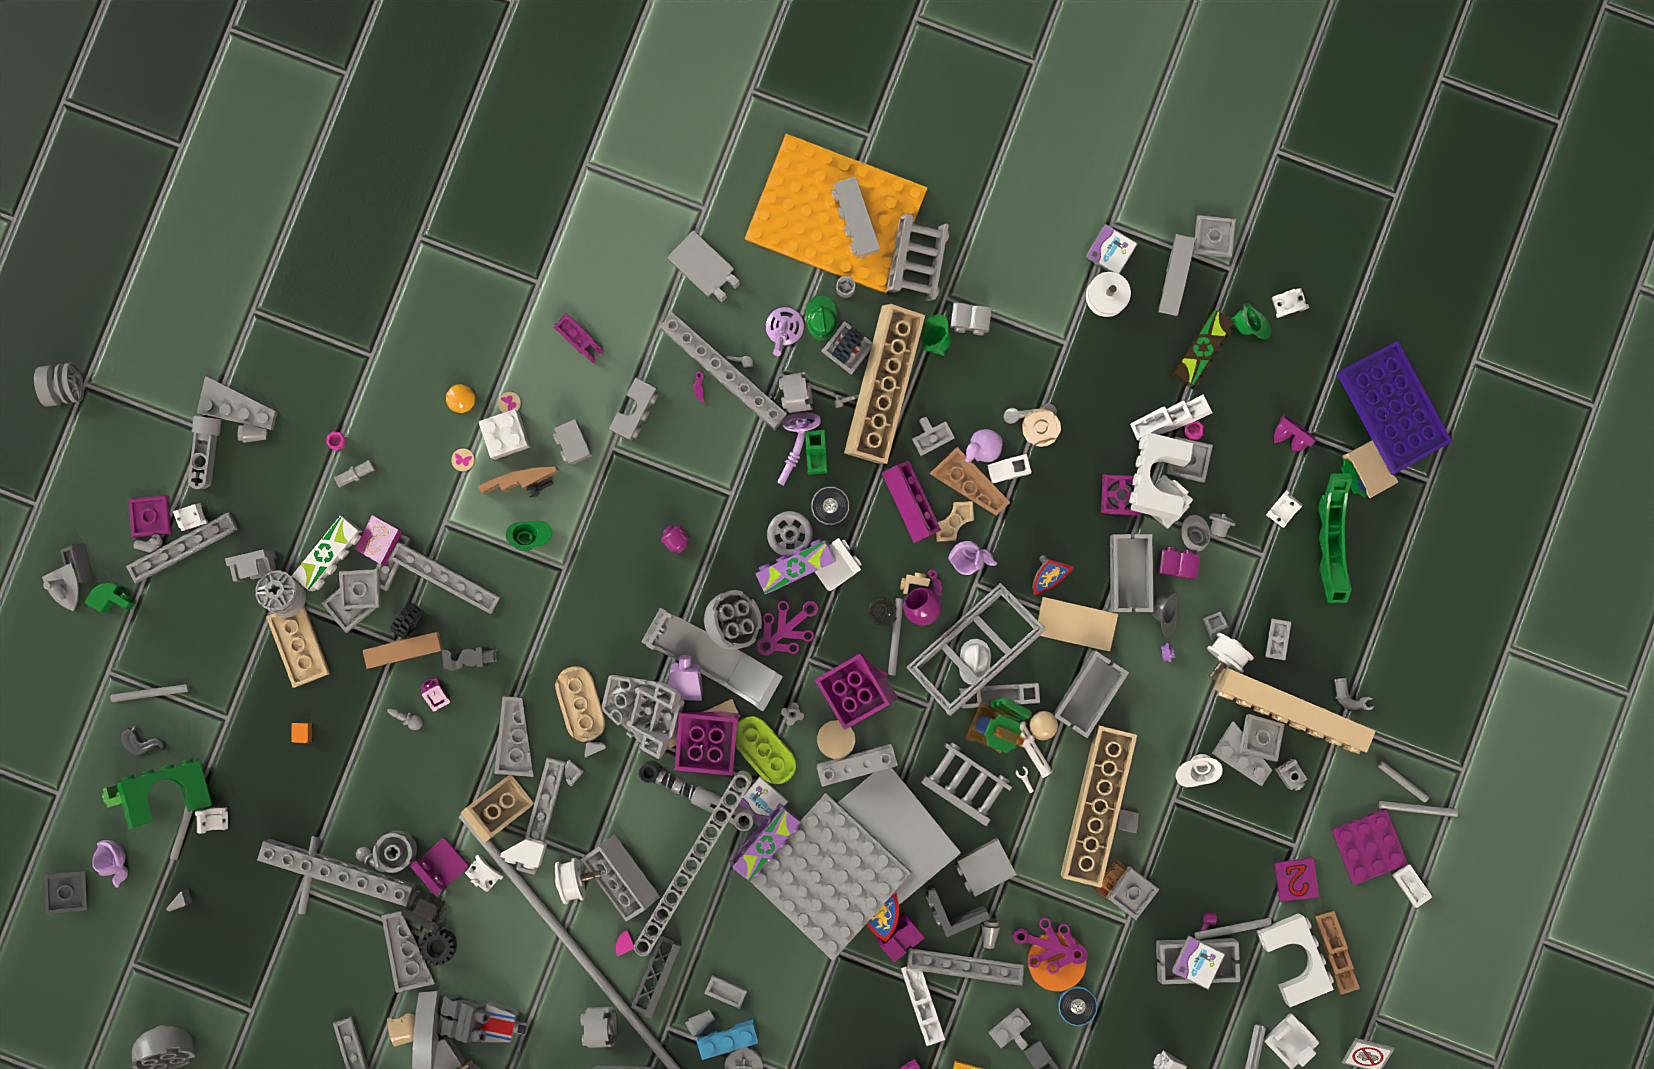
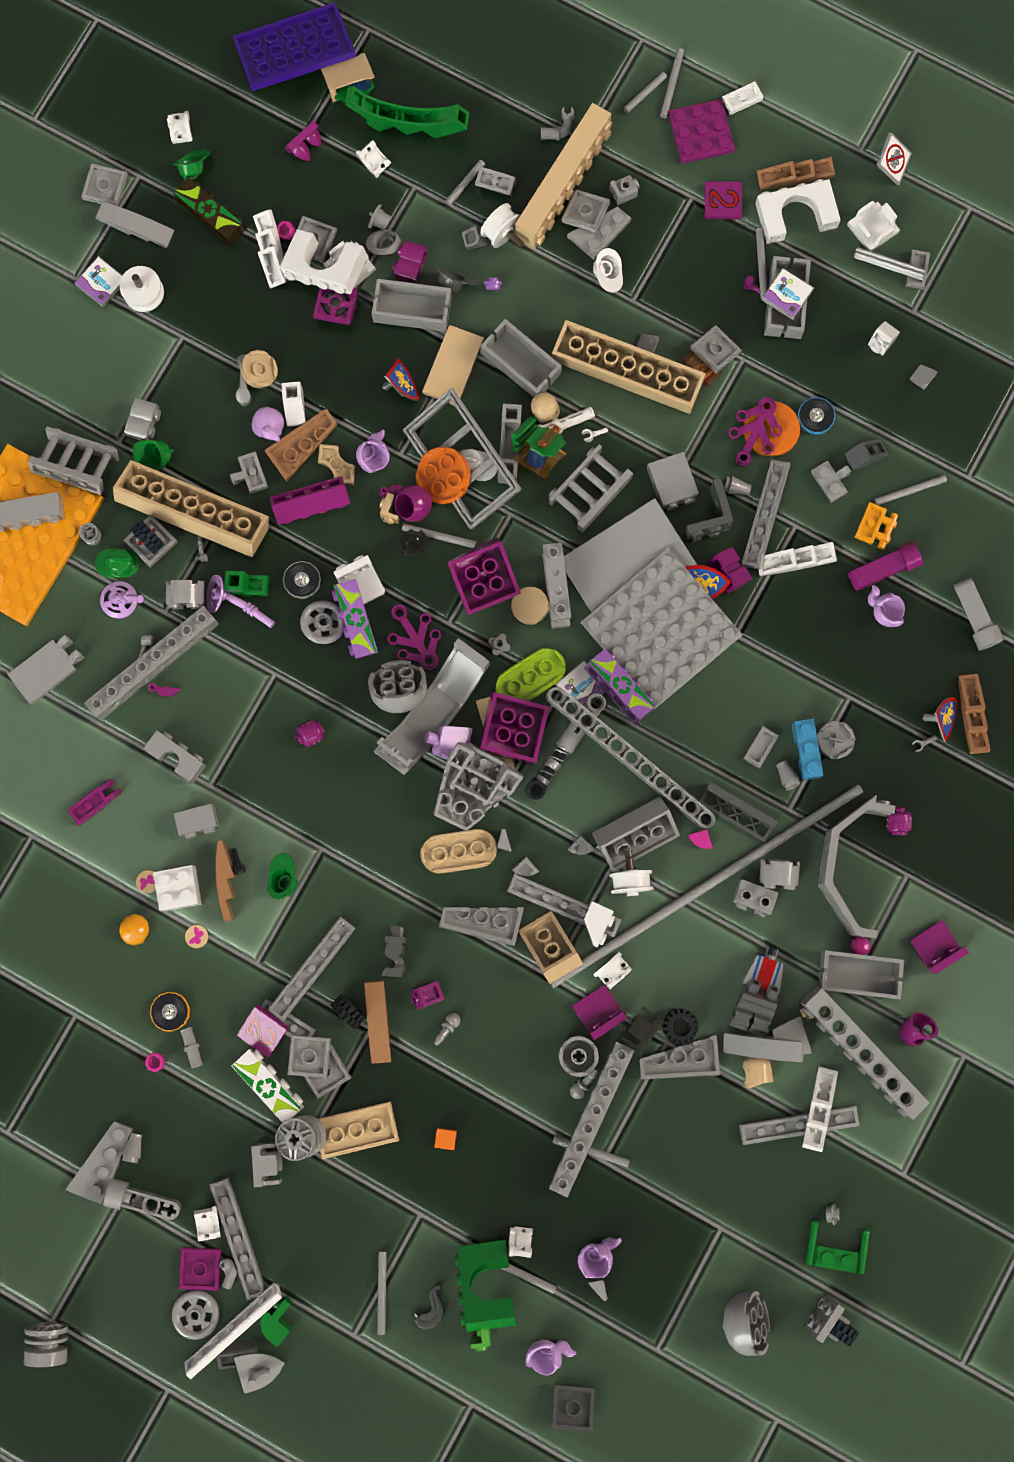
camera: 80 degrees left, 5 degrees down
none -> black tile [150,992,190,1031]
none -> light grey plate [172,1290,219,1340]
none -> white tile [184,1283,282,1379]
none -> orange tile [416,447,471,504]
none -> light grey bar [445,160,485,206]
none -> light grey tile [568,836,595,855]
none -> lavender hair [578,1237,622,1278]
none -> light grey brick [732,879,778,918]

